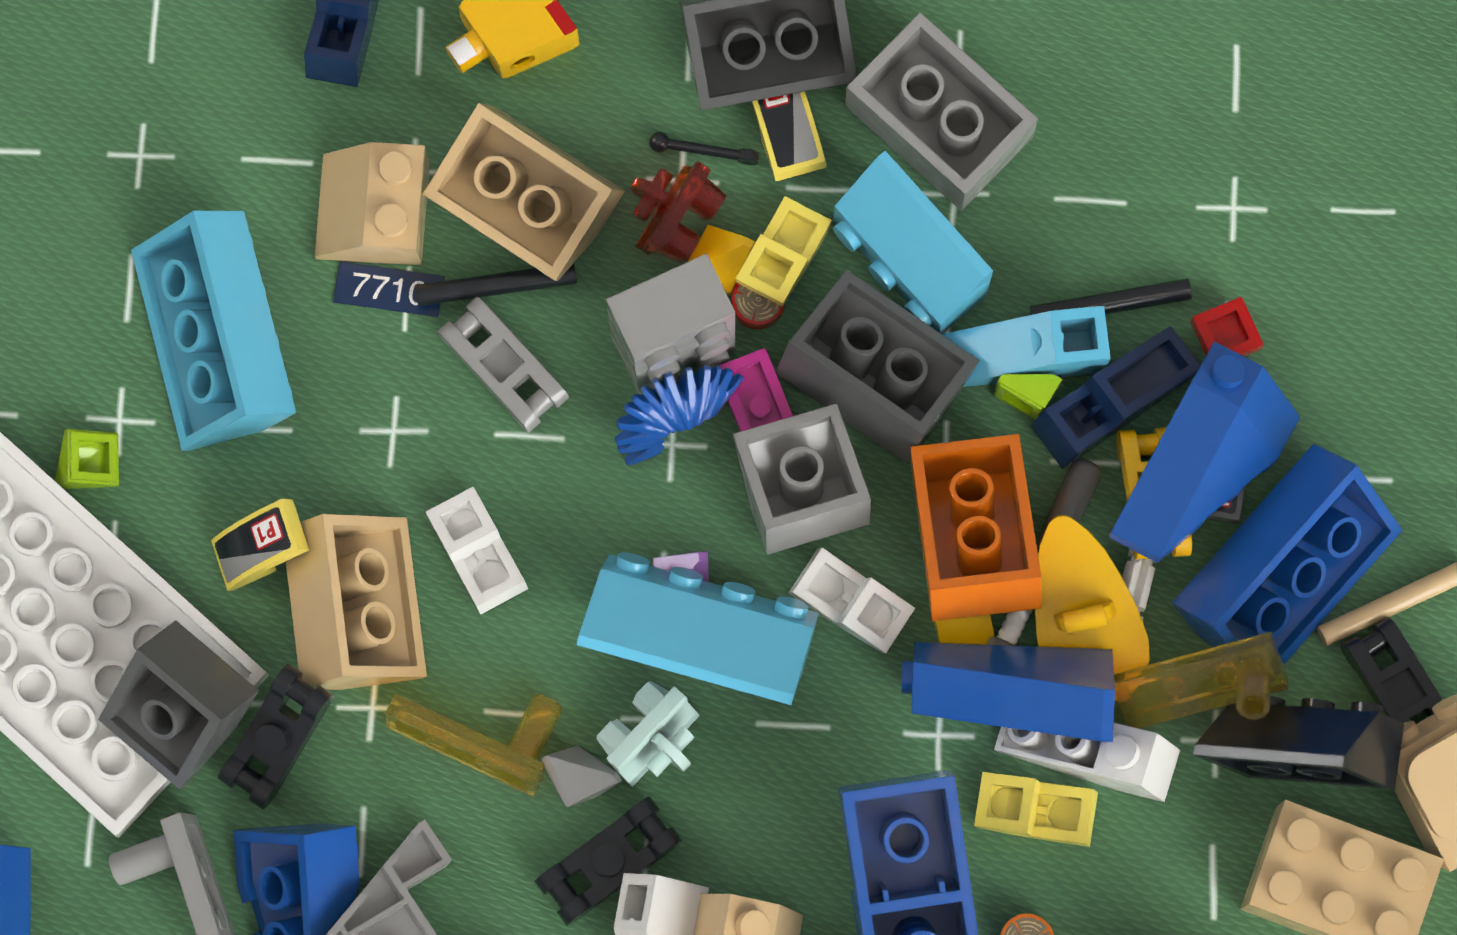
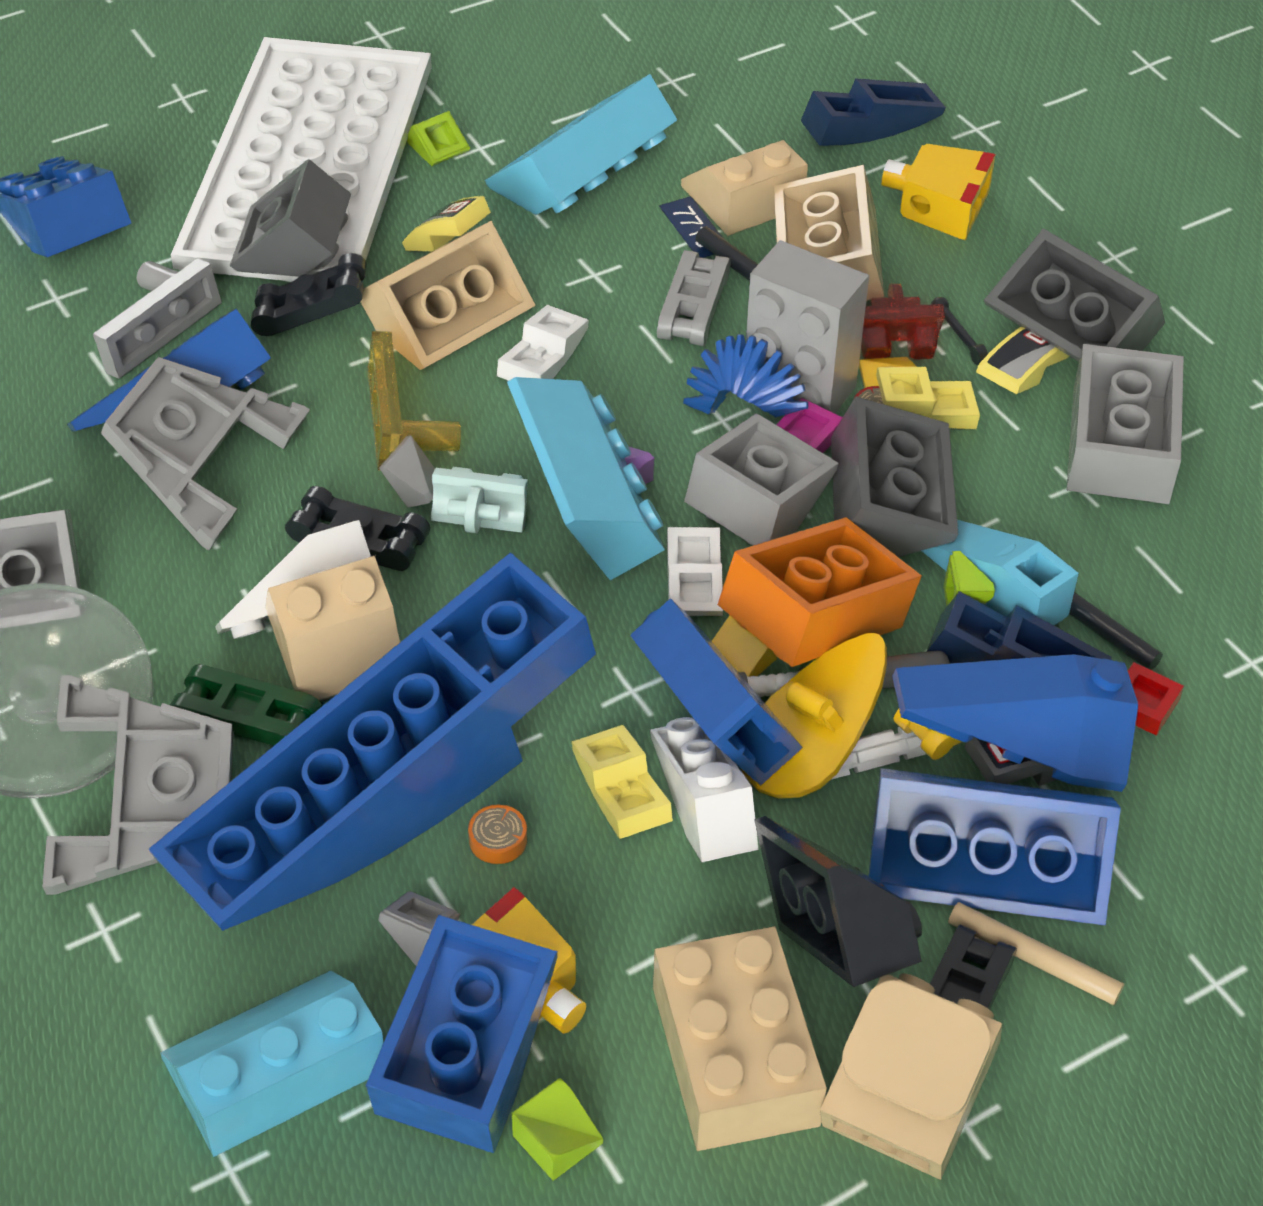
camera: 55 degrees right, 30 degrees down
medium azure slope [833,151,993,334] -> none
clear yellow piece [1114,632,1288,729] -> none

